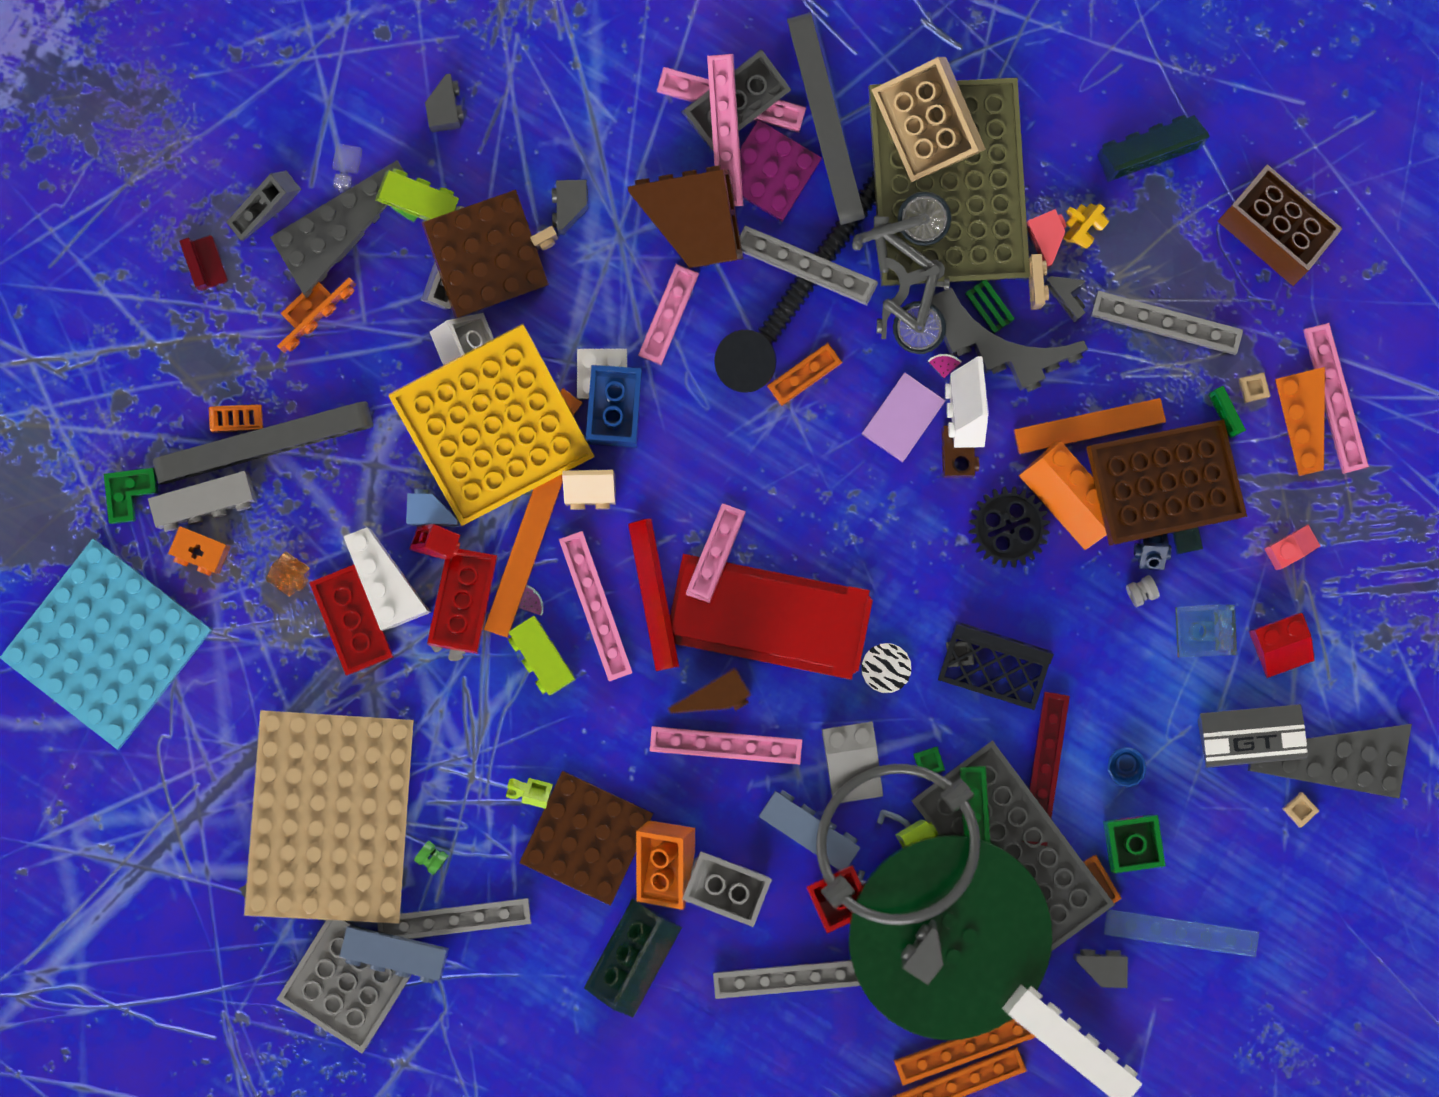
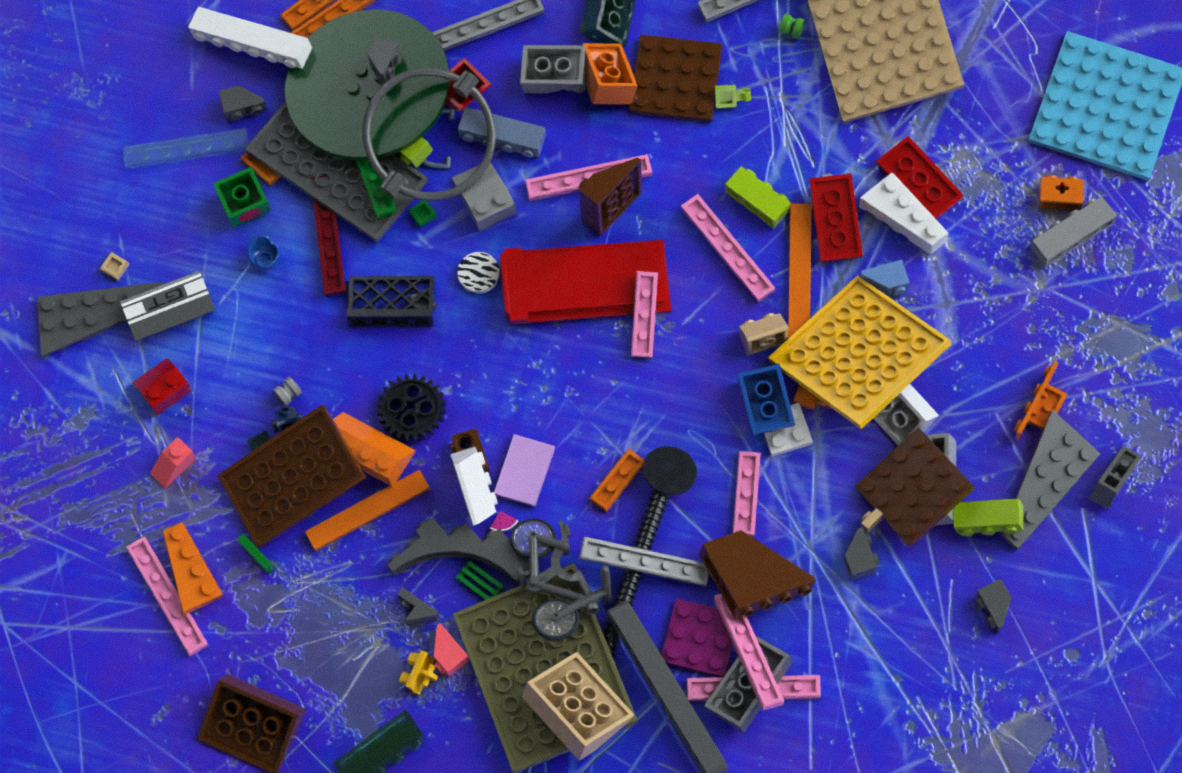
camera: 165 degrees right, 15 degrees down
green plate [104,468,158,524] -> none
dark grey beam [152,401,374,485] -> none
dark red panel [179,235,228,291] -> none
orange slope [209,405,263,433] -> none
clear orange brick [266,551,310,597] -> none
clear plate [332,144,362,192] -> none
red slope [409,524,460,559] -> none
clear light blue tile [518,585,544,616] -> none
red tile [628,518,679,671] -> none
tan plate [1029,254,1049,310] -> none
light grey plate [1091,291,1243,355] -> none
clear light blue slope [1175,604,1237,657] -> none
tan tile [1238,372,1270,403] -> none

